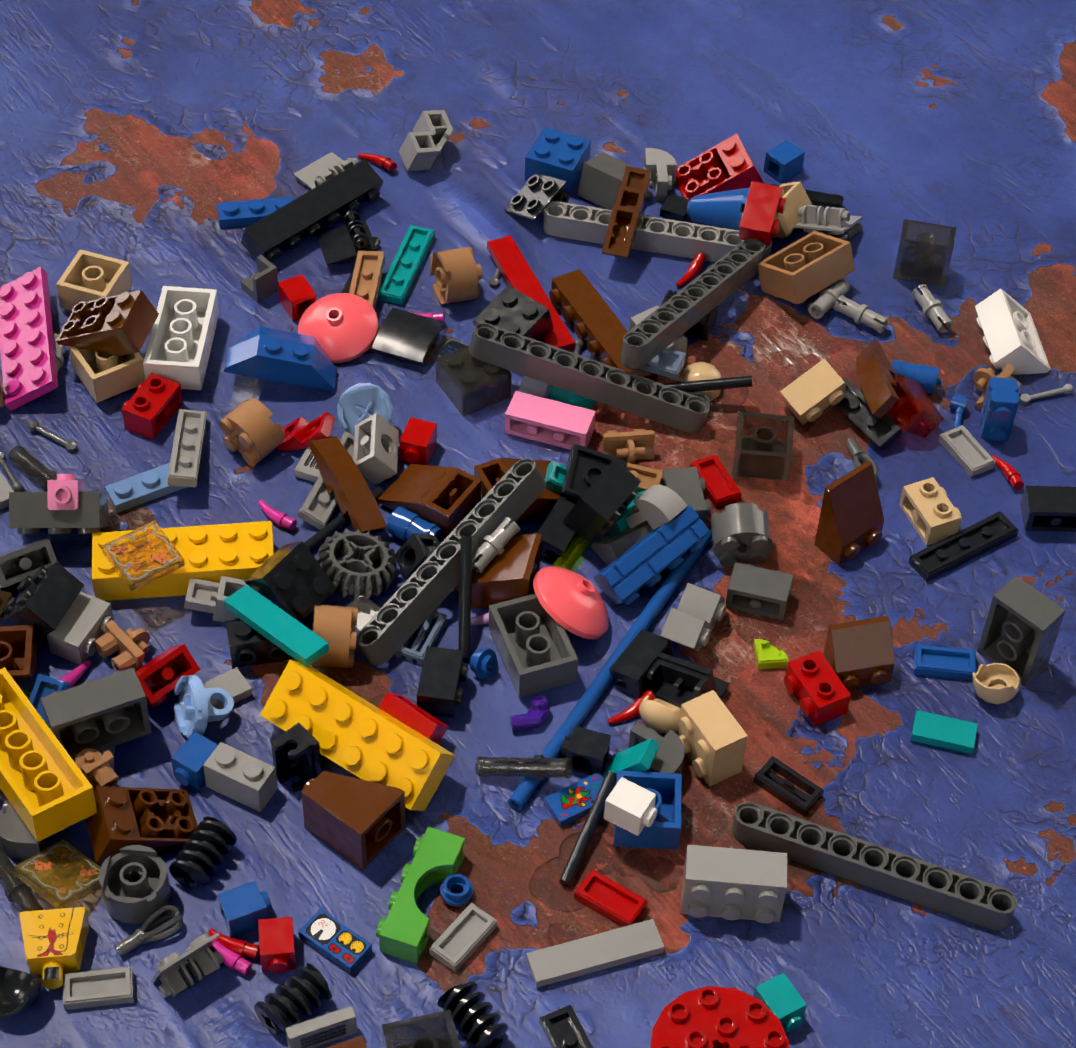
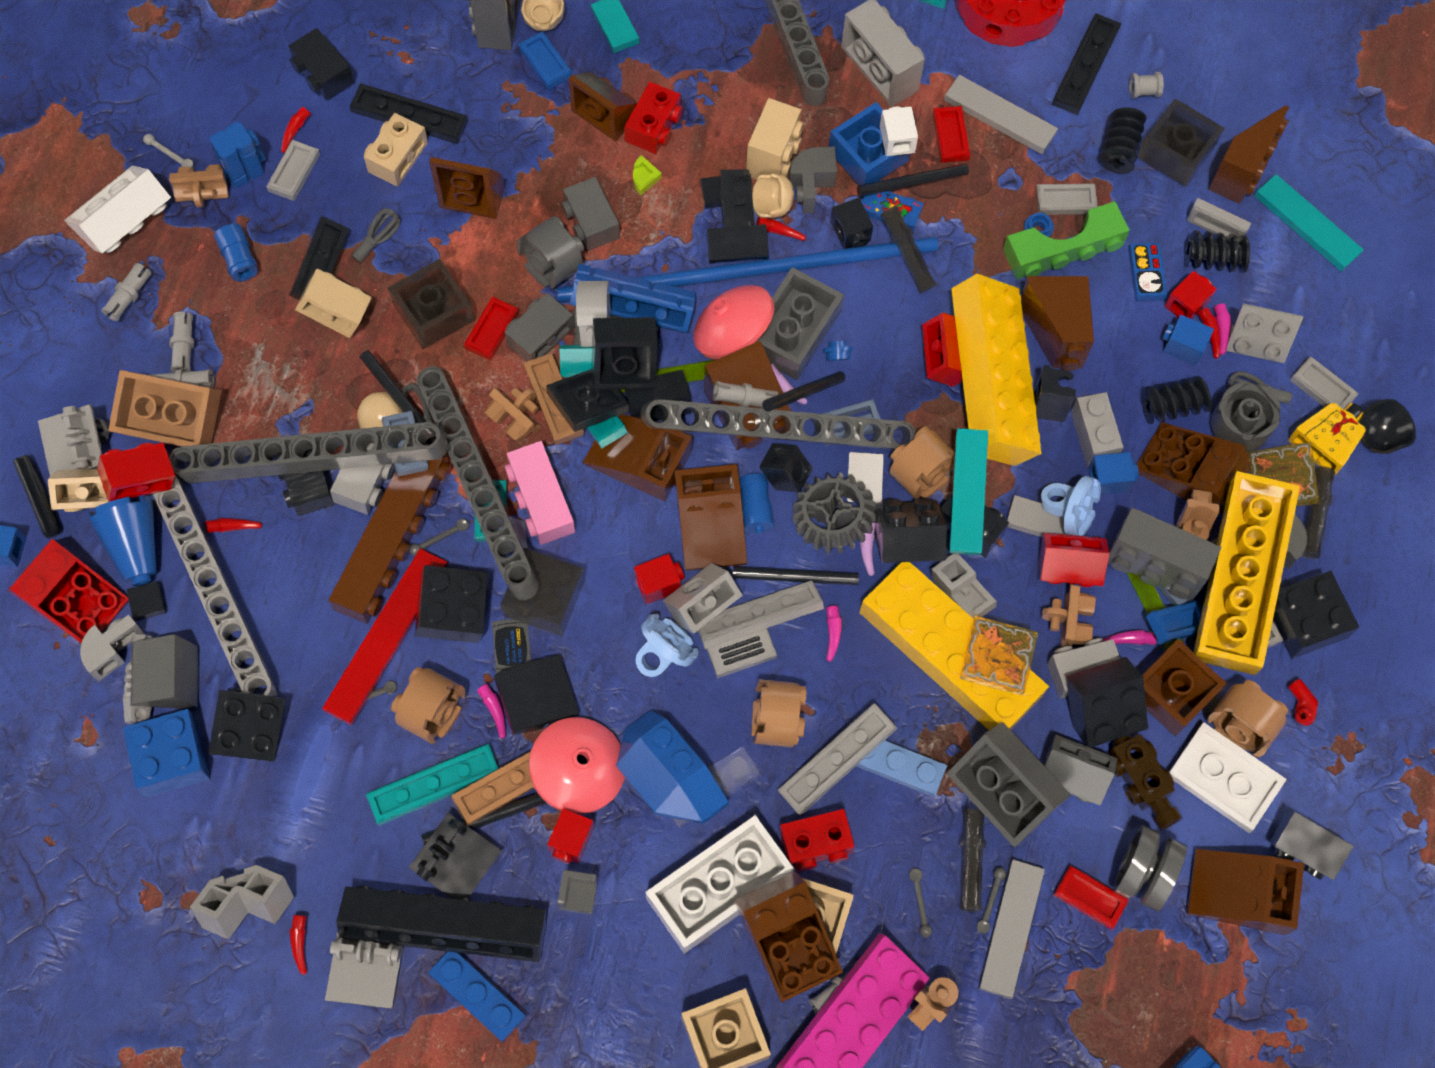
camera: 130 degrees left, 20 degrees up
bright pink bracket [47,474,83,510] -> none
red slope [277,412,335,451] -> none
reddish brown slope [309,437,387,534] -> none
black brick [416,646,468,718] -> none
dark purple arm [510,696,550,731] -> none
reddish brown slope [602,166,651,259] -> none
teal tile [603,738,660,778] -> none
light grey brick [660,583,727,652] -> none
black tile [753,756,824,817] -> none
reddish brown slope [856,339,899,418] -> none
clear red brick [890,374,944,438] -> none
clear smoke brick [893,219,956,287] -> none
blue hand [949,393,968,429] -> none

